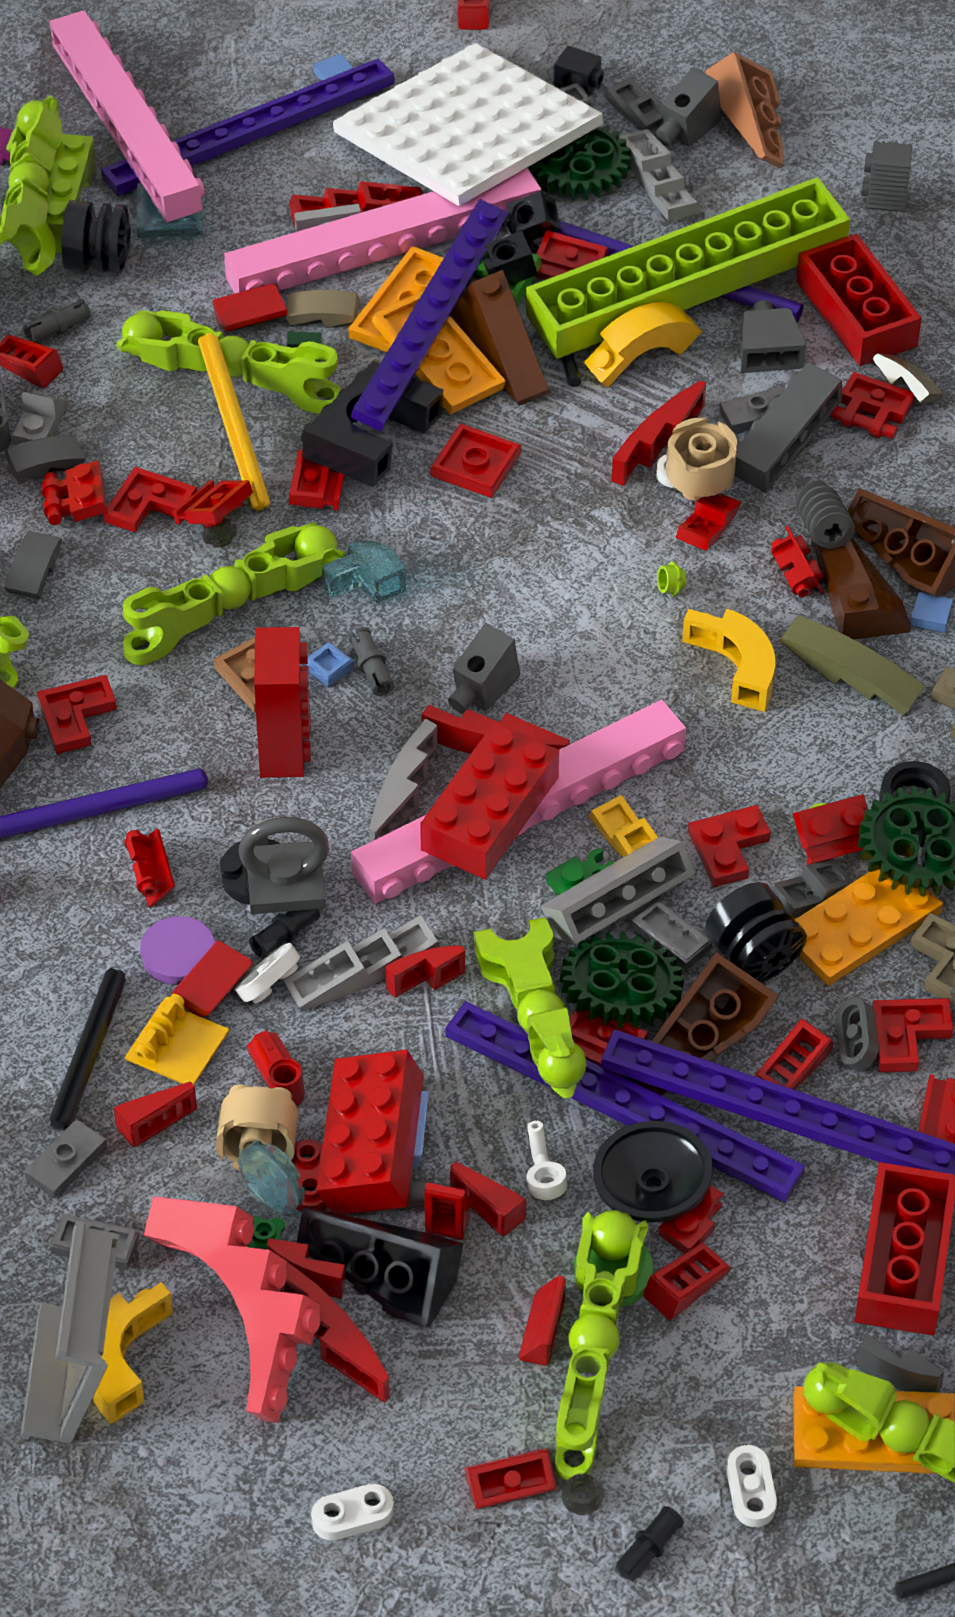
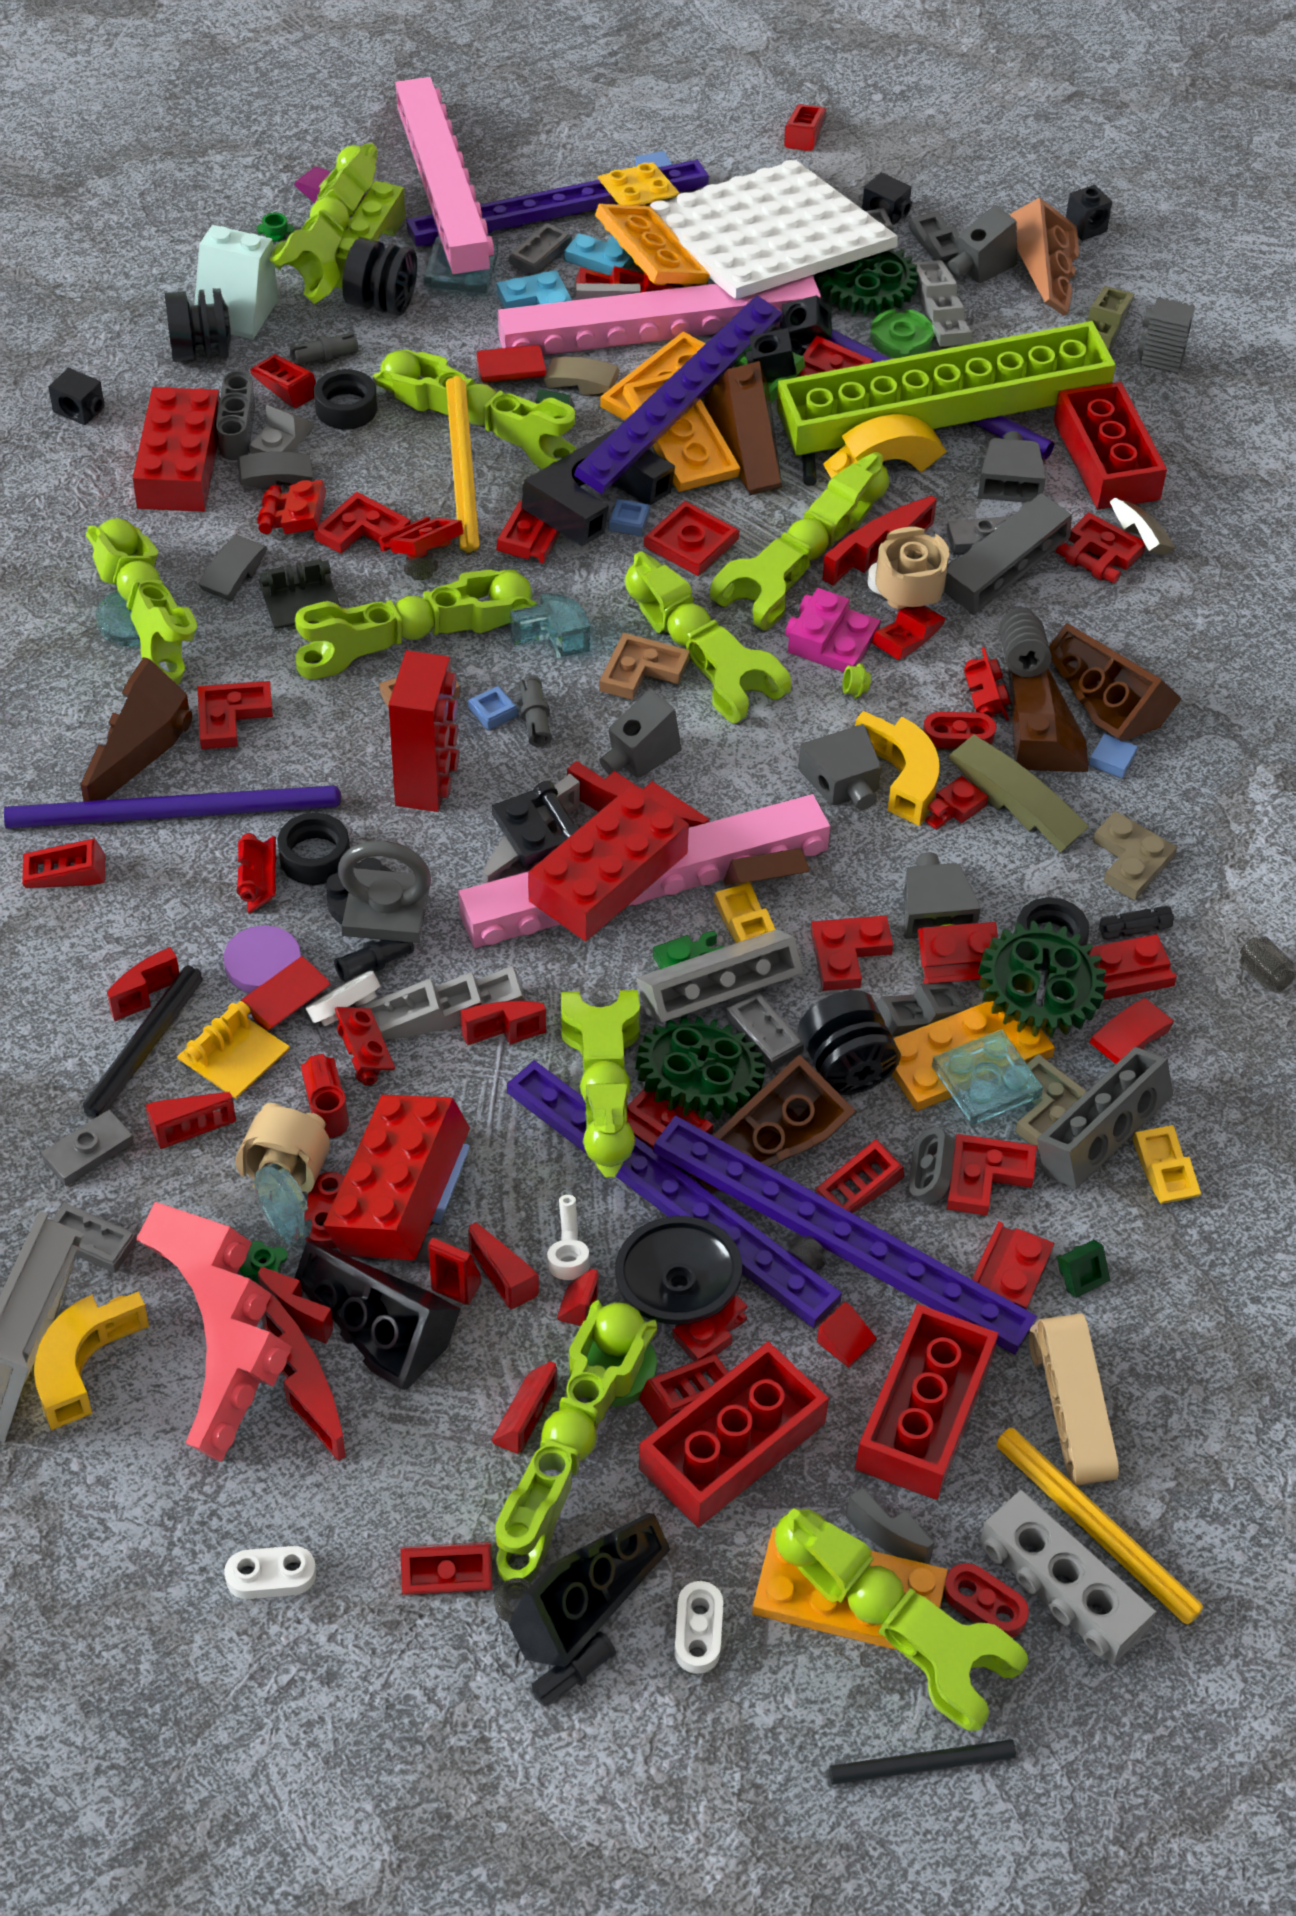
camera: 10 degrees right, 0 degrees up
none -> red slope [107,947,180,1021]
none -> pearl dark grey hinge [258,558,341,629]
none -> black tyre [277,812,350,885]
none -> black tyre [314,369,378,430]
none -> red hinge [335,1007,395,1086]
none -> black plate [492,781,581,867]
none -> medium azure plate [496,270,572,309]
none -> flat silver plate [509,223,572,275]
none -> black wedge [509,1513,671,1667]
none -> red slope [557,1269,599,1326]
none -> medium azure plate [564,233,634,275]
none -> light orange plate [595,204,709,286]
none -> yellow hinge [598,162,679,206]
none -> medium nougat plate [599,632,690,700]
none -> medium blue tile [609,499,650,536]
none -> lime piece [624,551,791,724]
none -> red brick [638,1341,829,1528]
none -> lime piece [709,452,890,631]
none -> reddish brown slope [724,848,809,886]
none -> dark pink plate [785,588,881,672]
none -> clear smoke plate [787,1236,826,1271]
none -> dark grey torso [798,724,881,810]
none -> red slope [817,1301,877,1368]
none -> bright green tile [870,309,934,358]
none -> dark grey torso [904,852,981,939]
none -> red plate [923,712,996,748]
none -> red plate [925,776,988,830]
none -> clear light blue plate [932,1029,1043,1125]
none -> black brick [1066,184,1113,241]
none -> olive slope [1086,286,1135,353]

